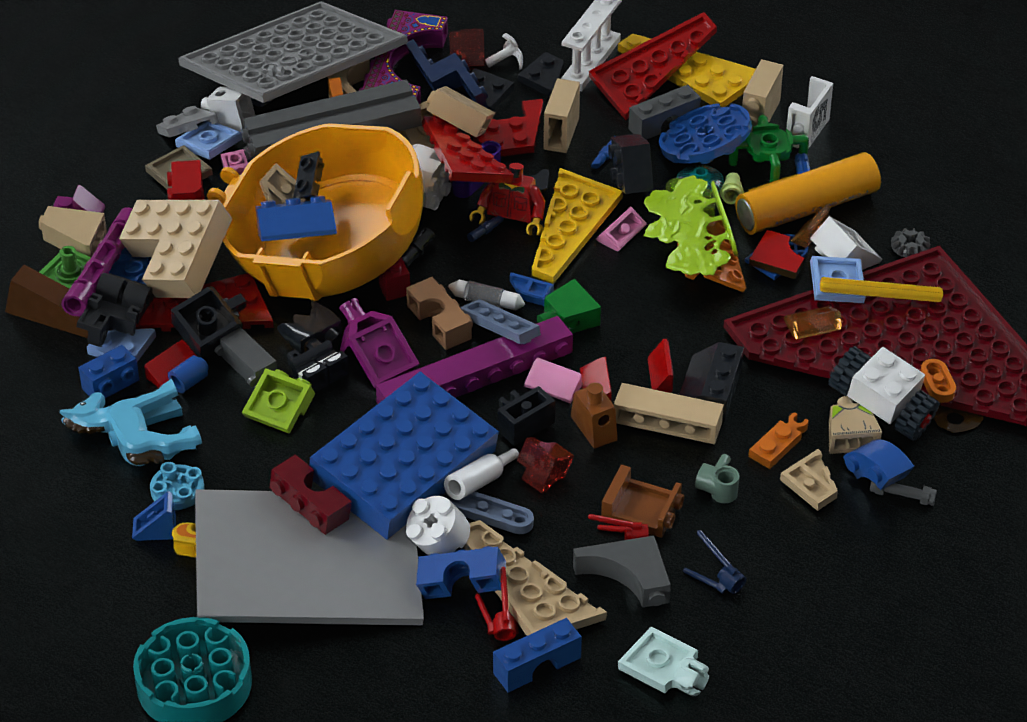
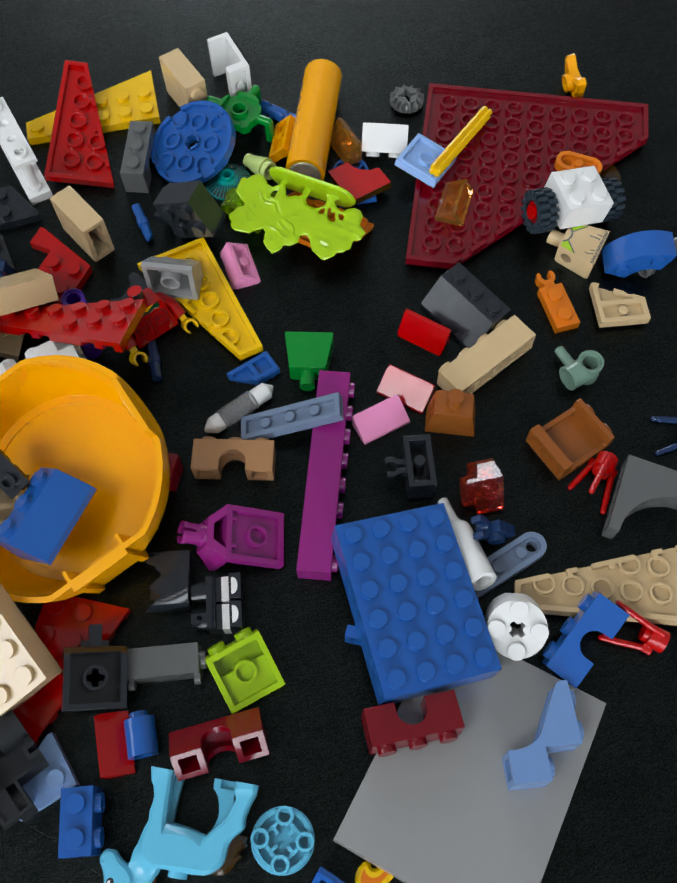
camera: 55 degrees left, 20 degrees up
none -> light grey slope [141,256,203,300]
none -> dark red arch [169,707,269,781]
none -> dark blue plate [471,515,516,545]
none -> medium blue arch [502,680,584,791]

